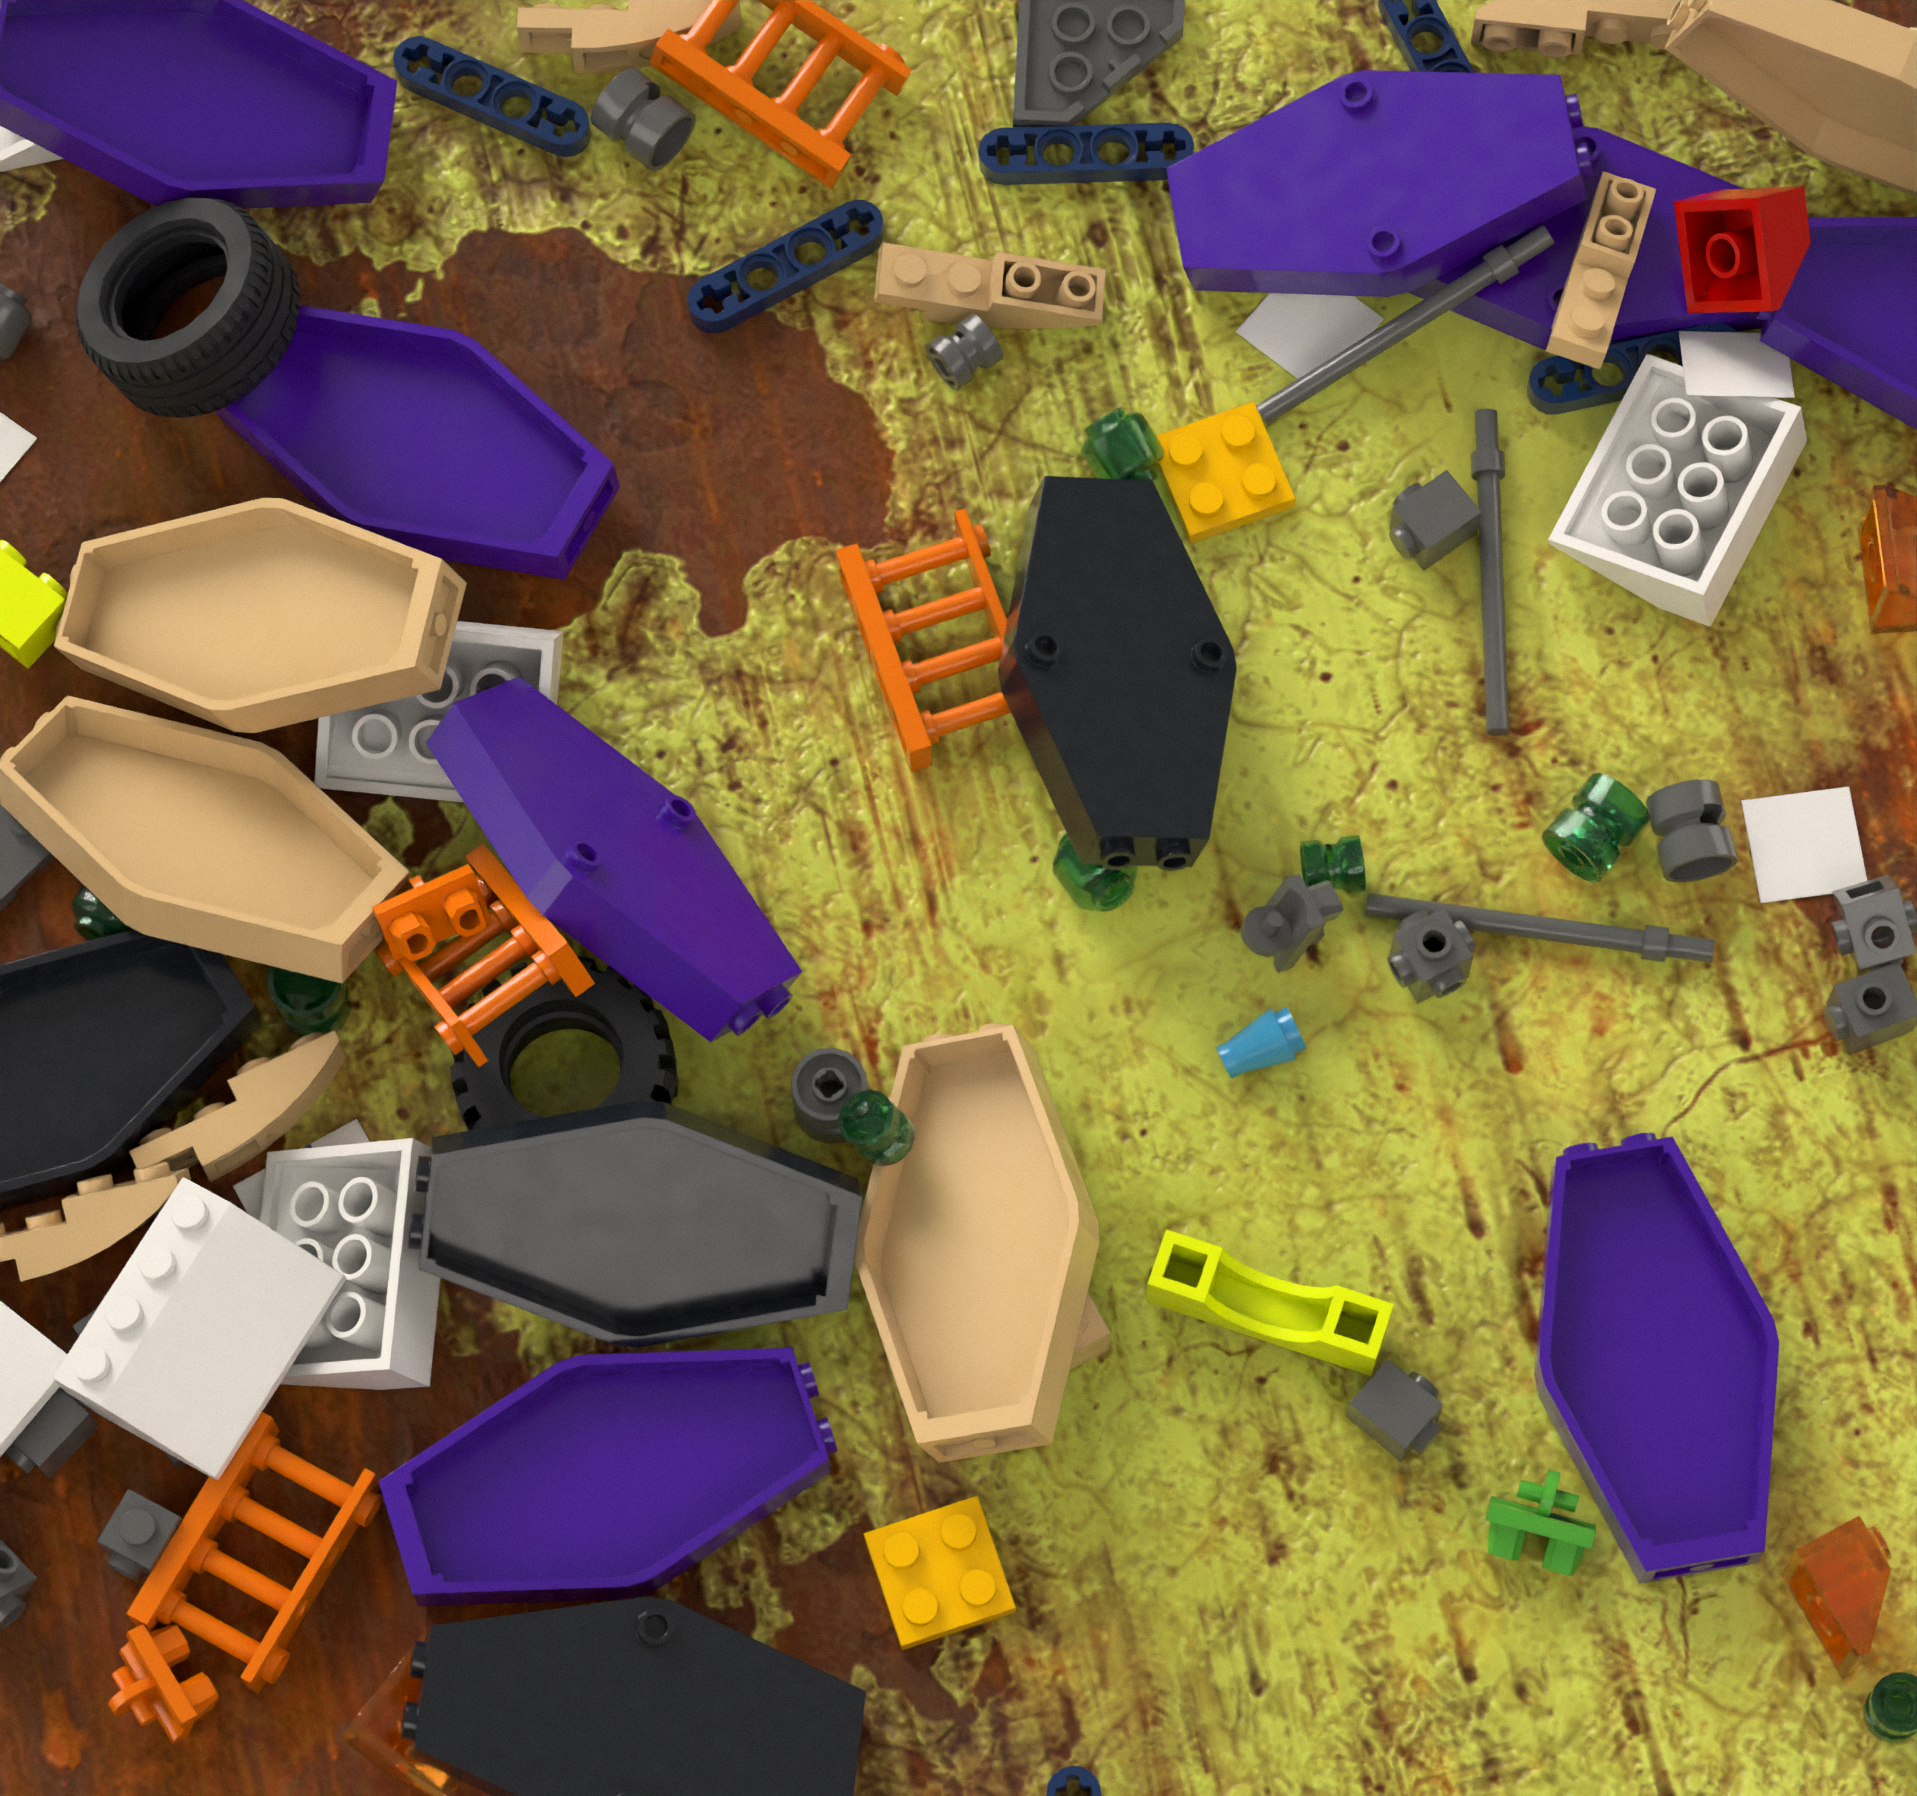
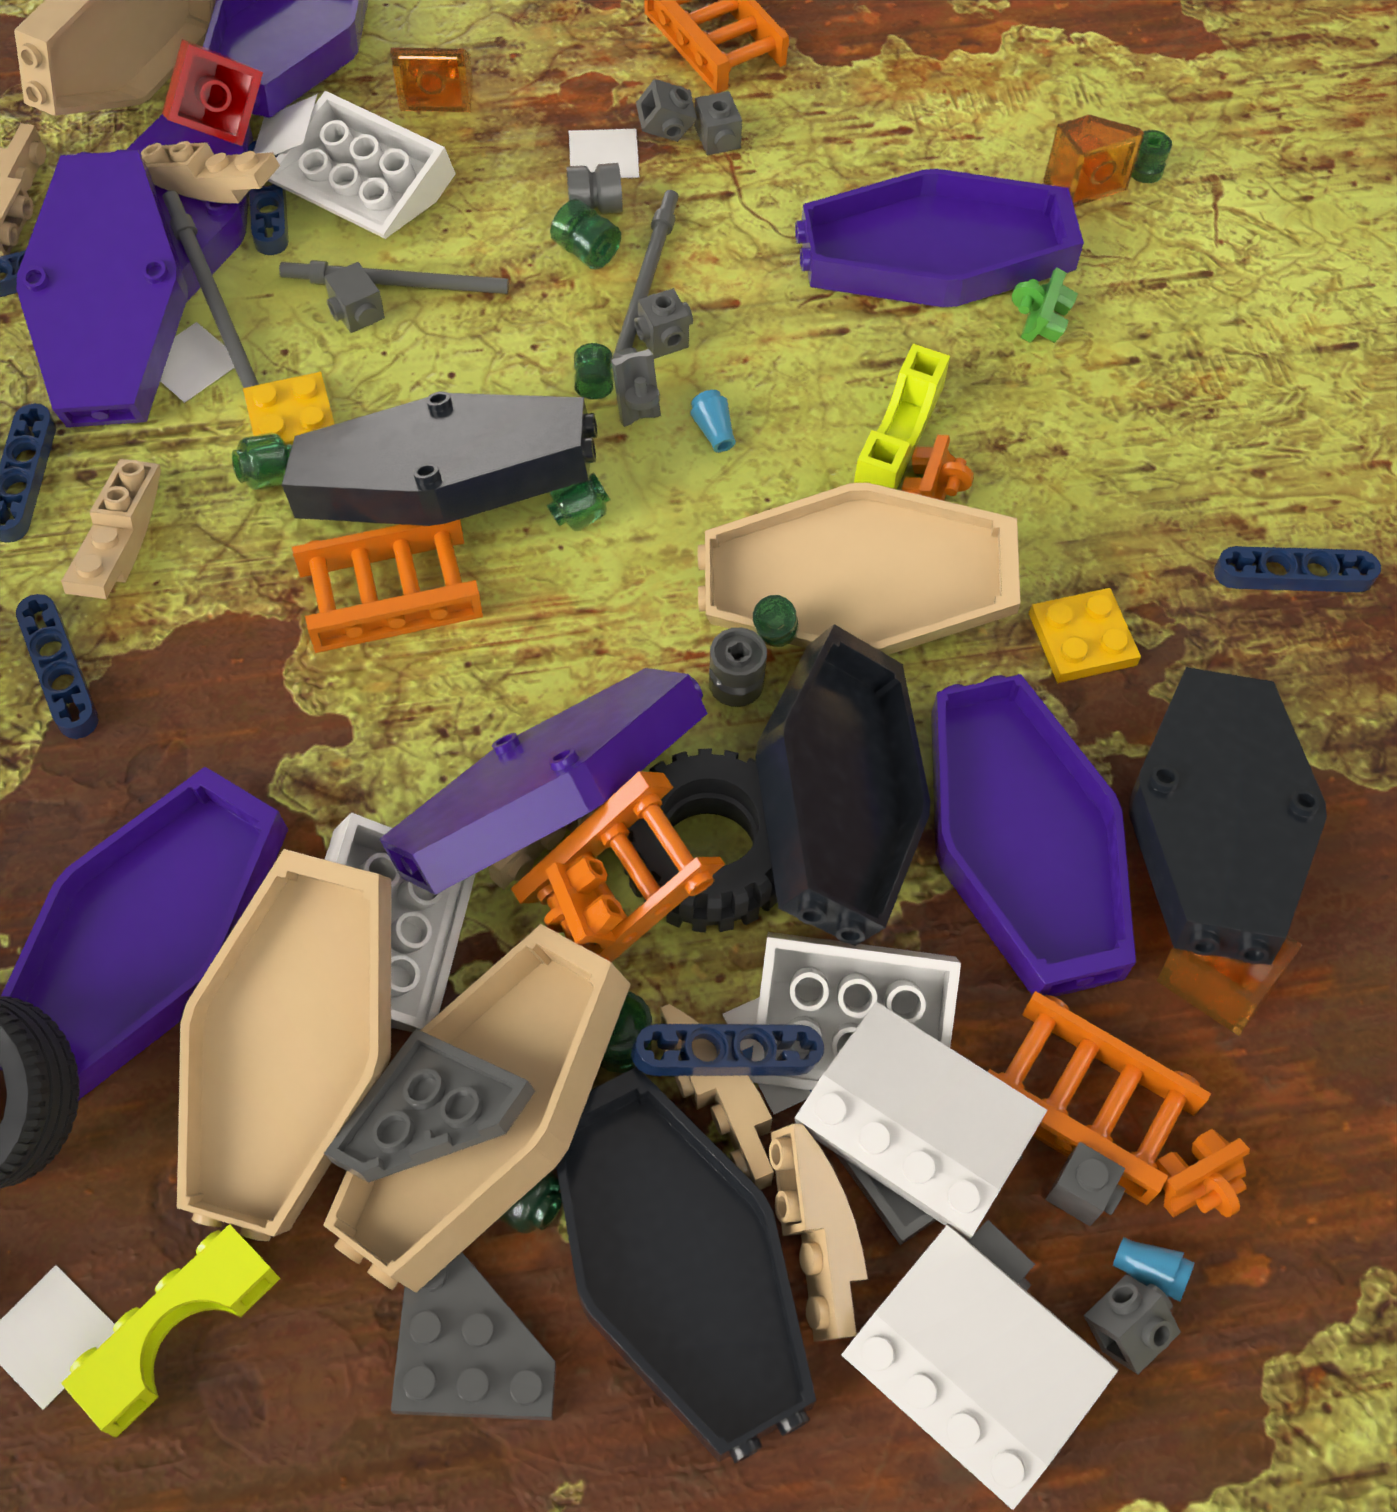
camera: 90 degrees left, 10 degrees down
dark grey wheel [925,313,1003,391] -> none
dark grey brick [1346,1359,1443,1462] -> none
none -> dark grey plate [324,1029,535,1183]
none -> dark blue beam [631,1024,824,1076]
none -> orange hips [902,435,974,501]
none -> dark azure cone [1113,1237,1195,1302]

